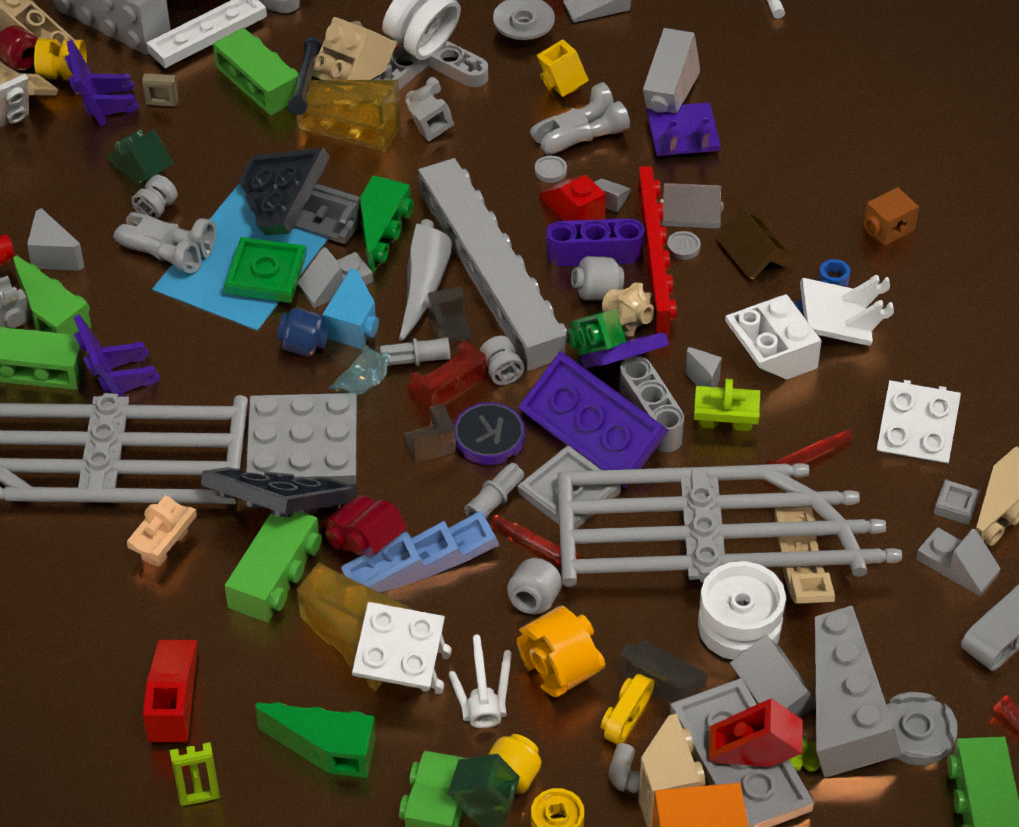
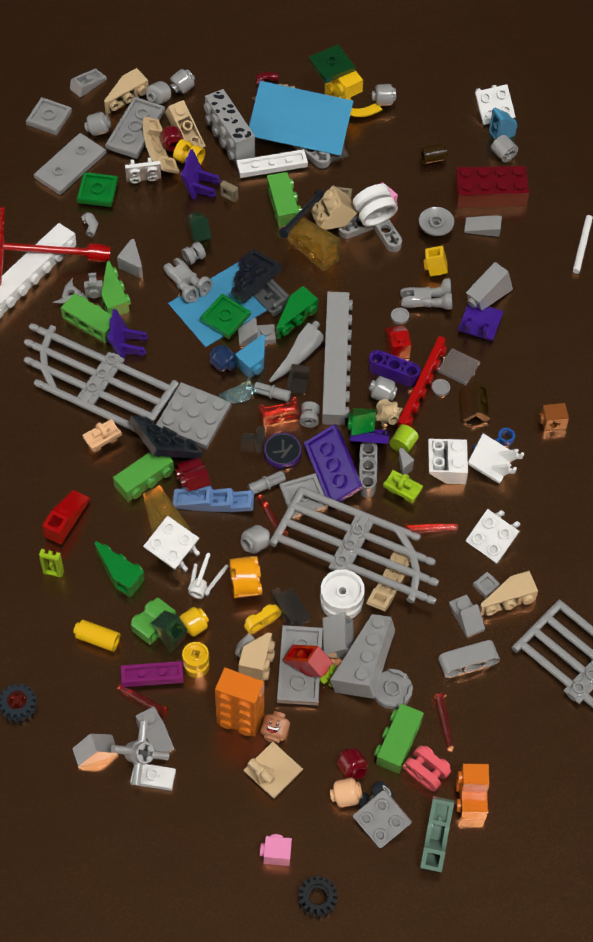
camera: 25 degrees right, 10 degrees up
light grey piece [405,77,454,142] -> none
light grey slope [594,178,631,213] -> none
none -> lime piece [389,424,419,453]

